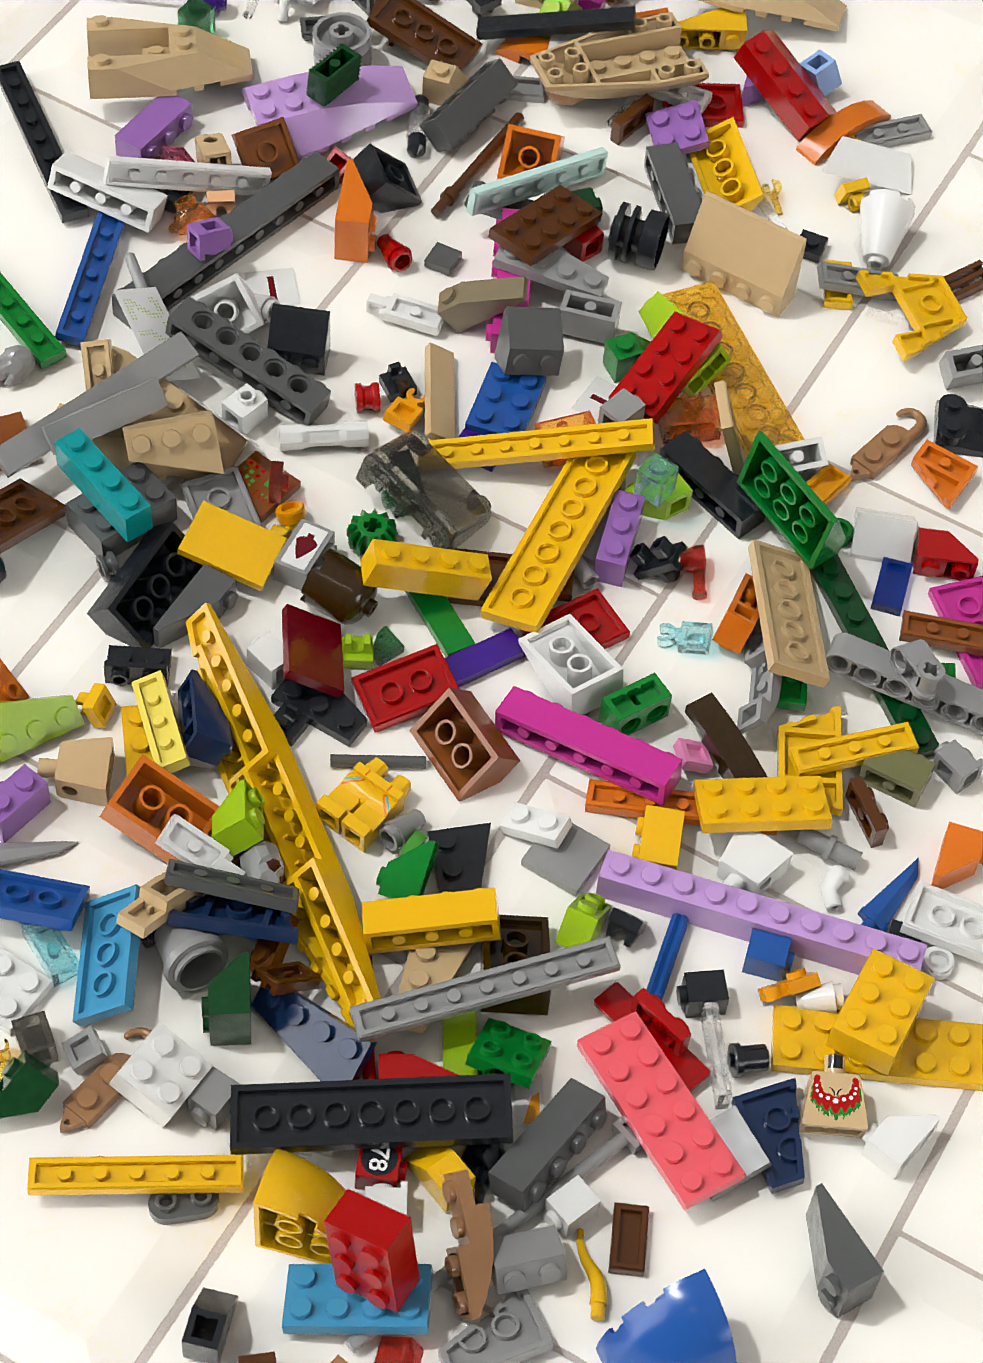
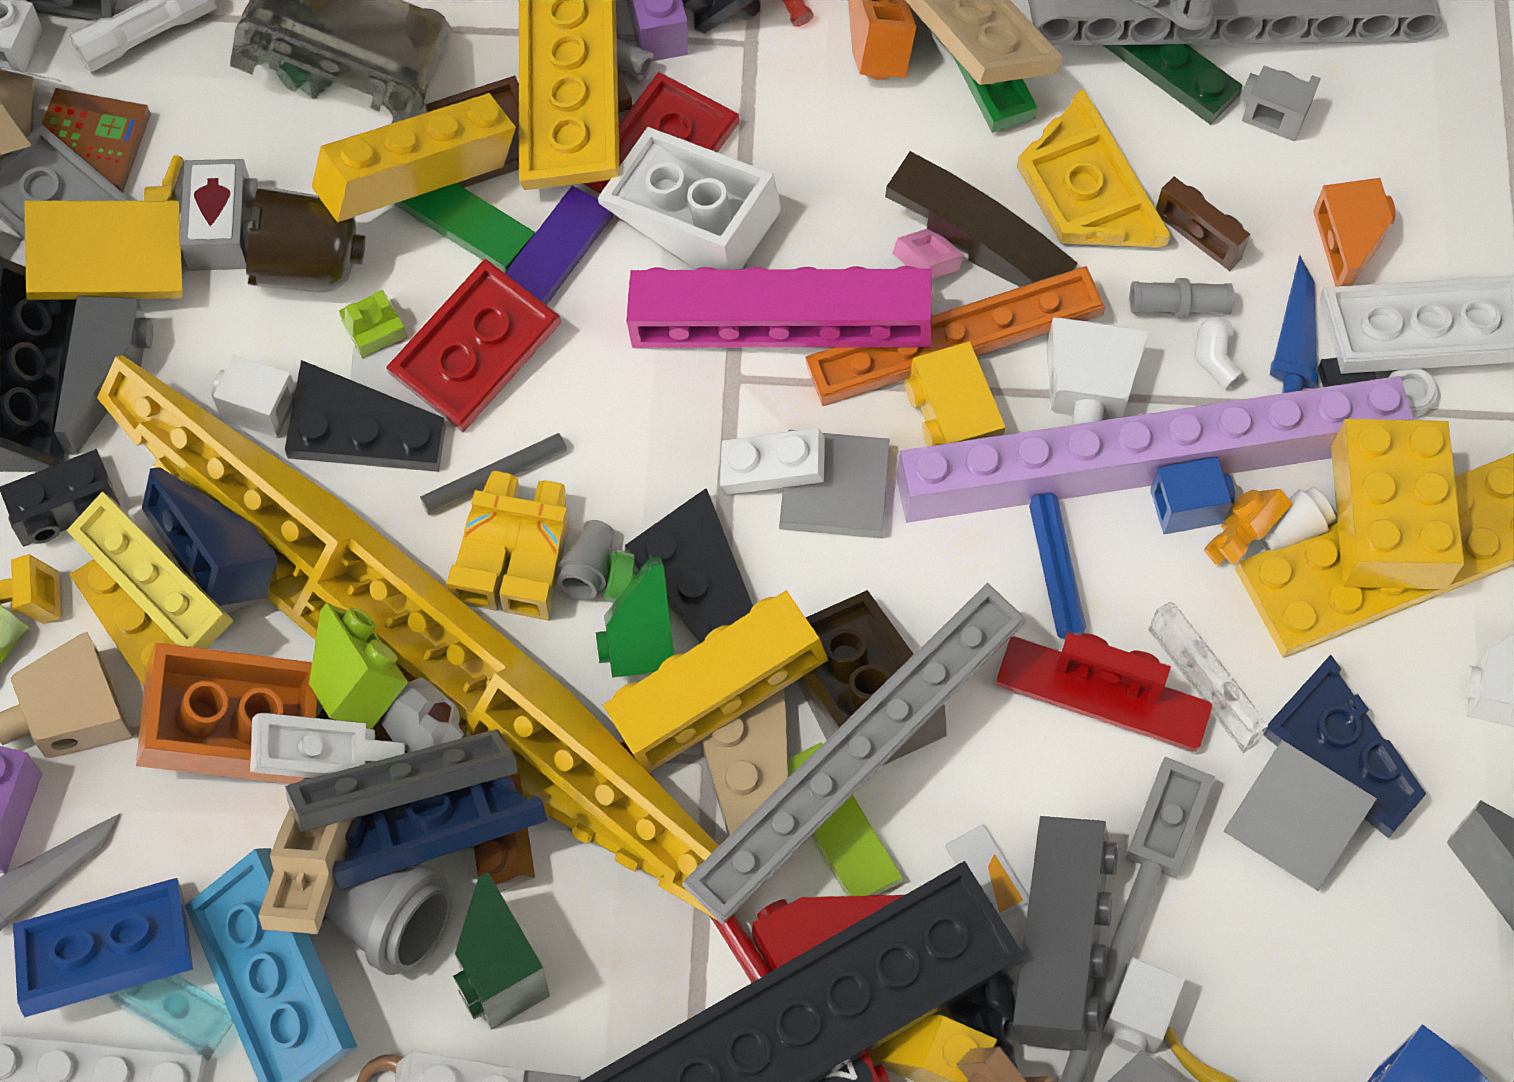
camera: 25 degrees left, 10 degrees up
reddish brown tile [250,961,322,996] -> none
wing [251,986,378,1081] -> none
clear red plate [268,461,290,504] -> none
black tile [274,703,310,747] -> none
light orange tile [275,500,307,525] -> none
dark red tile [282,604,345,698] -> none
green gear [347,508,398,557] -> none
clear green tile [373,626,404,666] -> none
dark orange slope [409,687,520,801] -> none
green plate [465,1017,552,1089] -> none
lime slope [554,892,613,948] -> none
coral plate [577,1011,745,1211] -> none
green brick [599,672,672,735] -> none
black tile [605,907,648,948] -> none
reddish brown tile [608,1202,650,1277] -> none
clear light blue plate [657,621,713,655] -> none
black brick [676,969,729,1018] -> none
yellow plate [693,776,832,833] -> none
black bush [727,1042,770,1077] -> none
light grey slope [737,631,782,734] -> none
yellow tile [788,722,919,776] -> none
tan torso [799,1054,868,1138] -> none
olive slope [858,750,936,808] -> none

